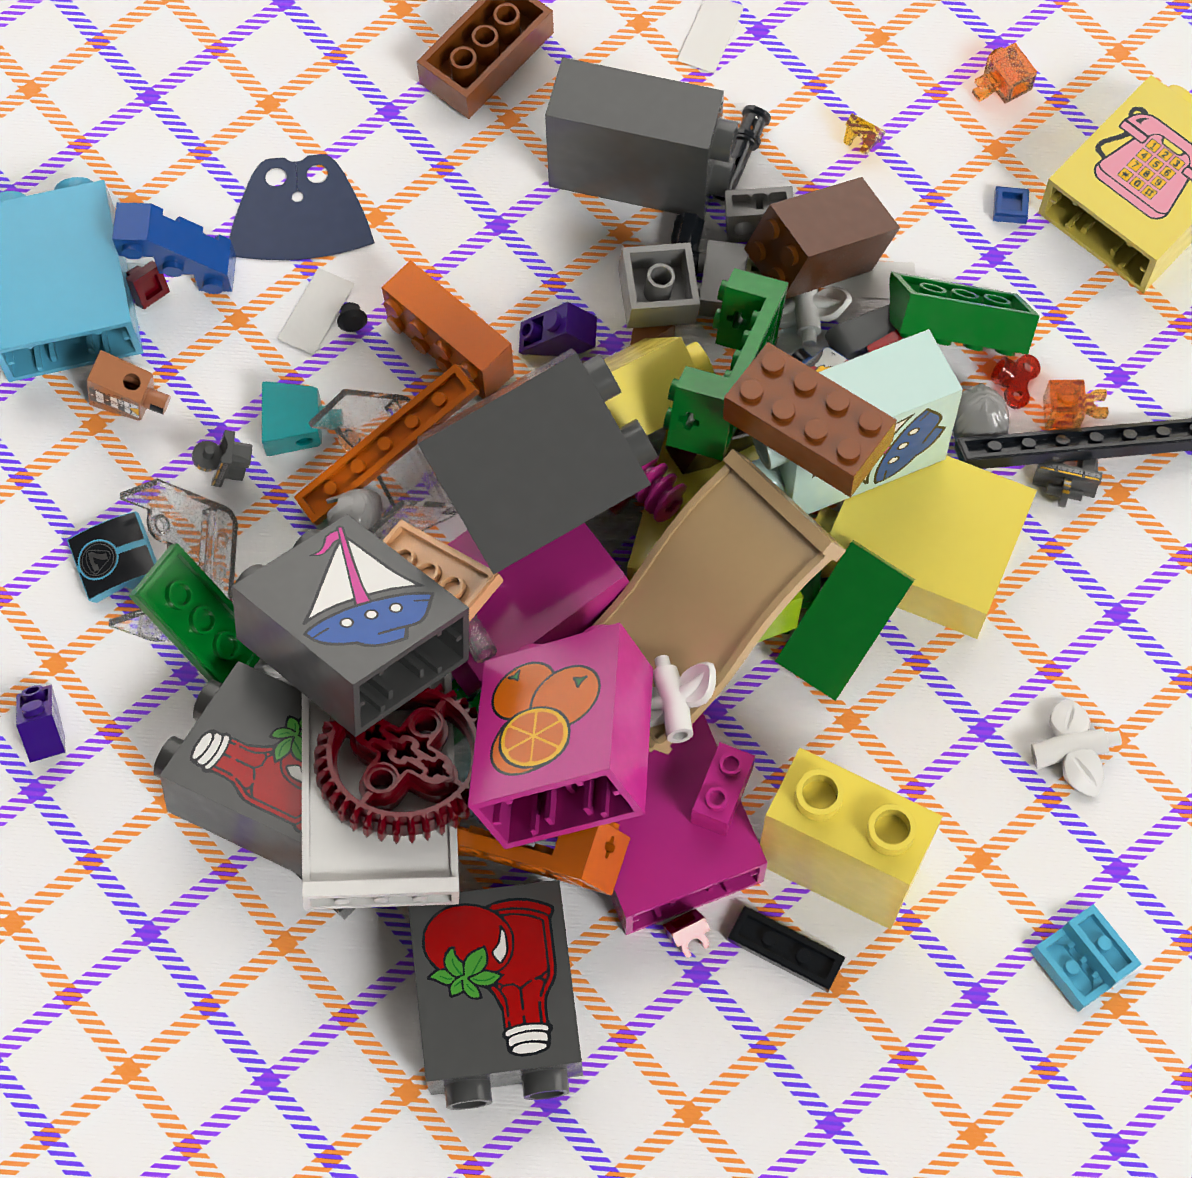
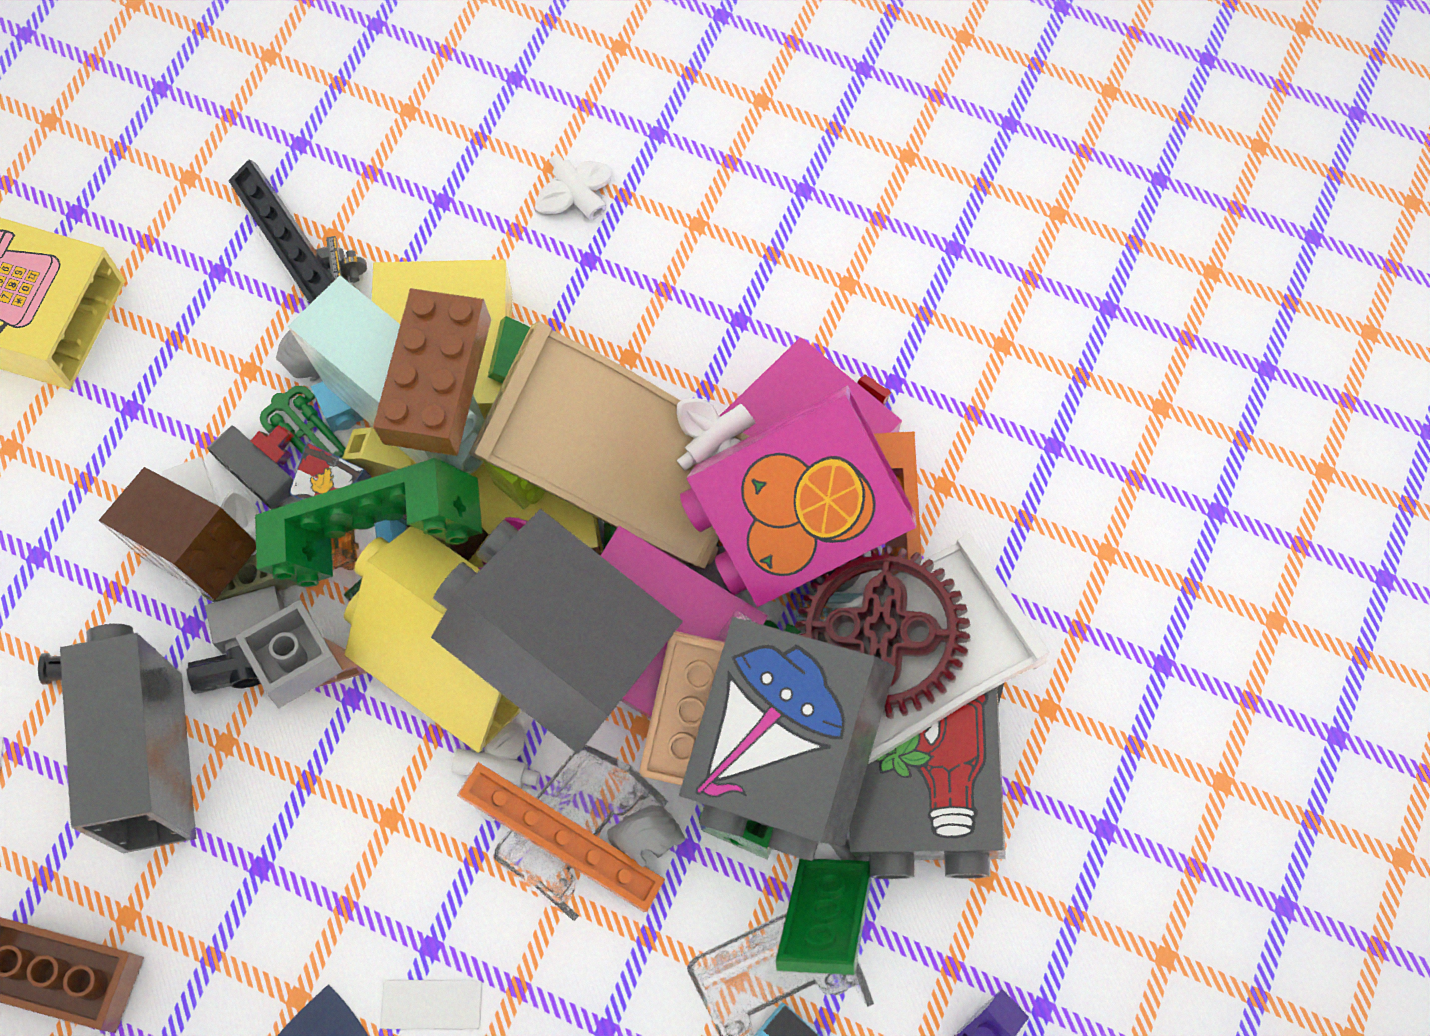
camera: 120 degrees left, 0 degrees up
dark grey hips [192,430,253,487] -> none
teal torso [262,381,342,456] -> none
black piece [337,302,368,332] -> none
orange brick [381,260,514,399] -> none
brick [408,880,583,1110] -> none
dark purple slope [518,302,597,357] -> none
dark pink brick [691,742,755,836] -> none
light grey brick [725,186,794,243] -> none
black tile [727,905,845,993] -> none
light yellow brick [760,748,943,930] -> none
clear yellow tile [843,113,886,154] -> none
green slope [889,272,1040,356] -> none
clear red piece [991,354,1041,409] -> none
blue tile [993,186,1029,224] -> none
medium azure slope [1030,904,1142,1012] -> none
clear orange brick [1043,379,1109,429] -> none

